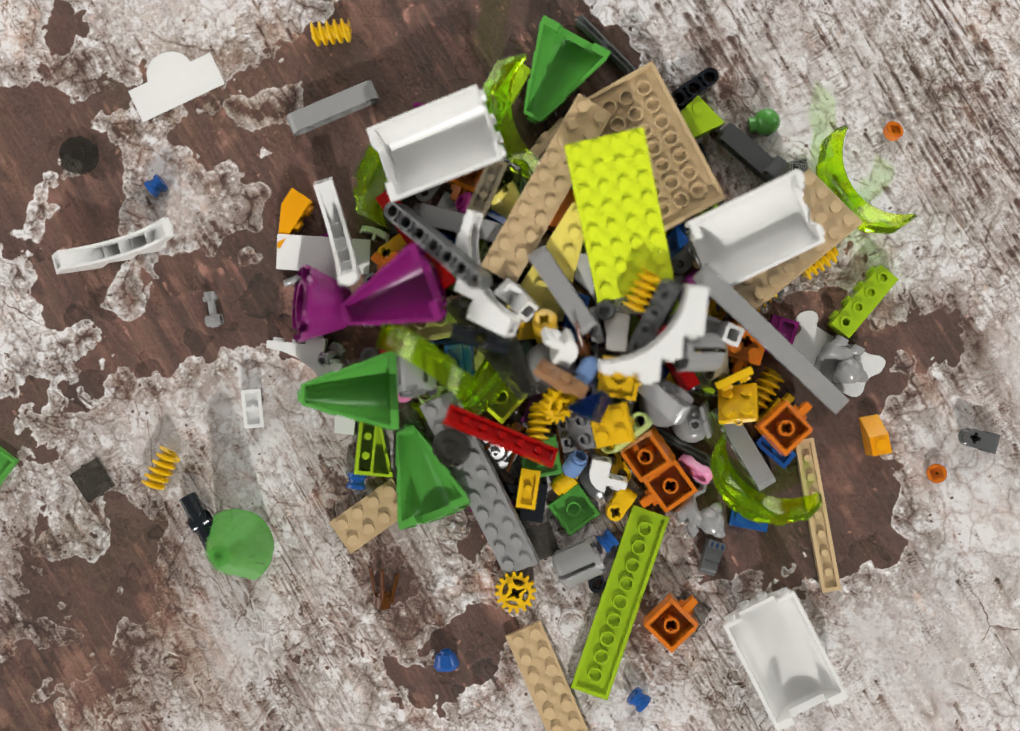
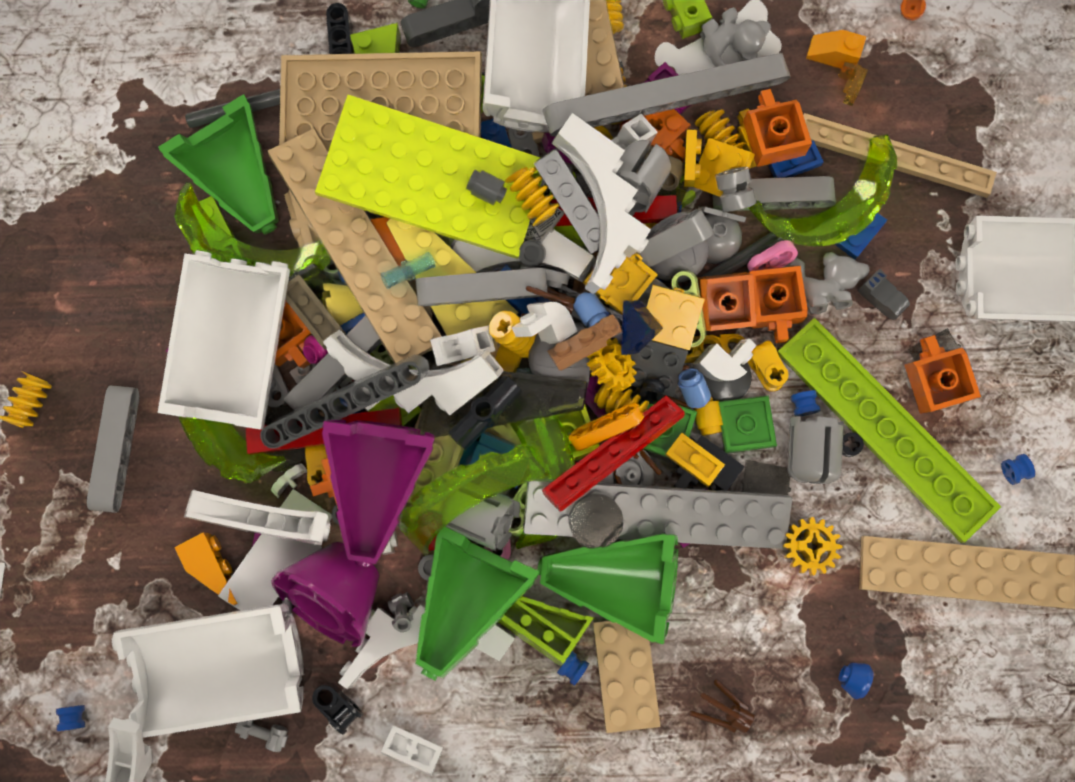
camera: 55 degrees left, 10 degrees down
none -> white cylinder [112,604,304,738]
none -> black piece [312,683,363,735]
none -> clear light blue pin [381,252,435,289]
none -> dark grey brick [466,170,507,206]
none -> light orange beam [569,403,644,451]
none -> black bush [639,378,665,404]
none -> light grey wheel [715,167,756,212]
none -> clear yellow bracket [838,62,868,106]

